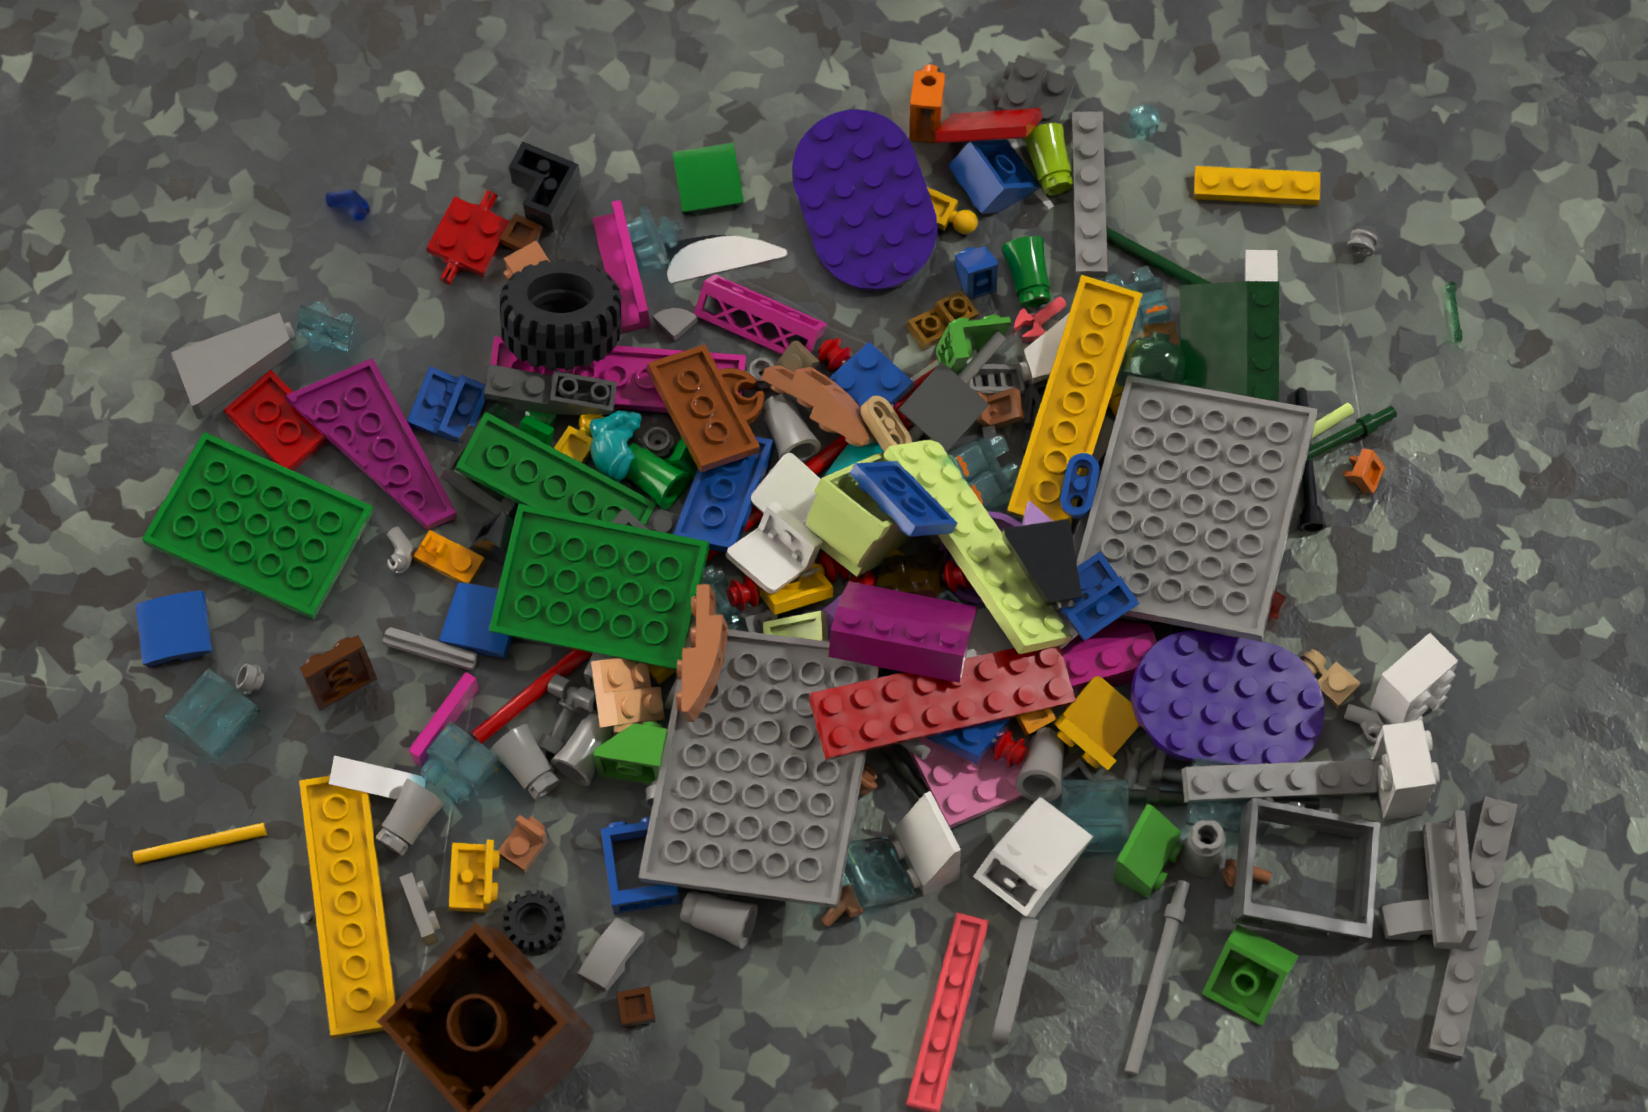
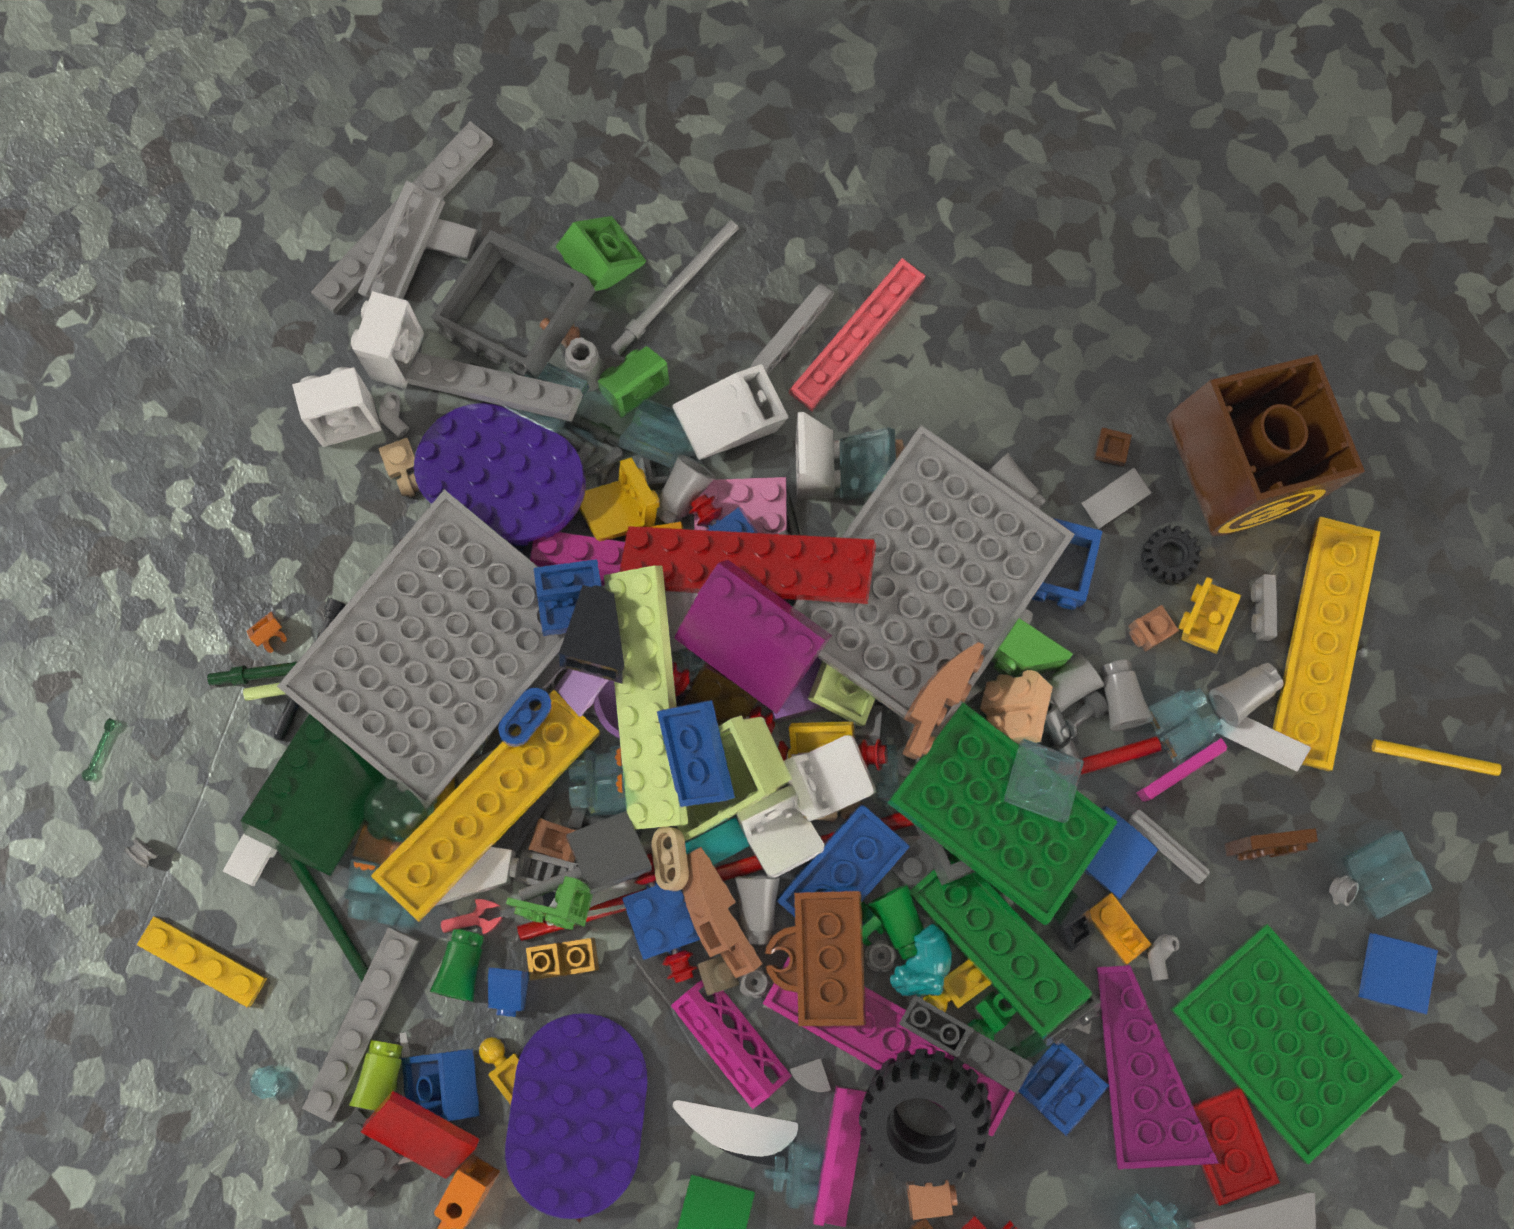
camera: 160 degrees left, 10 degrees up
none -> clear light blue plate [1004,739,1084,823]

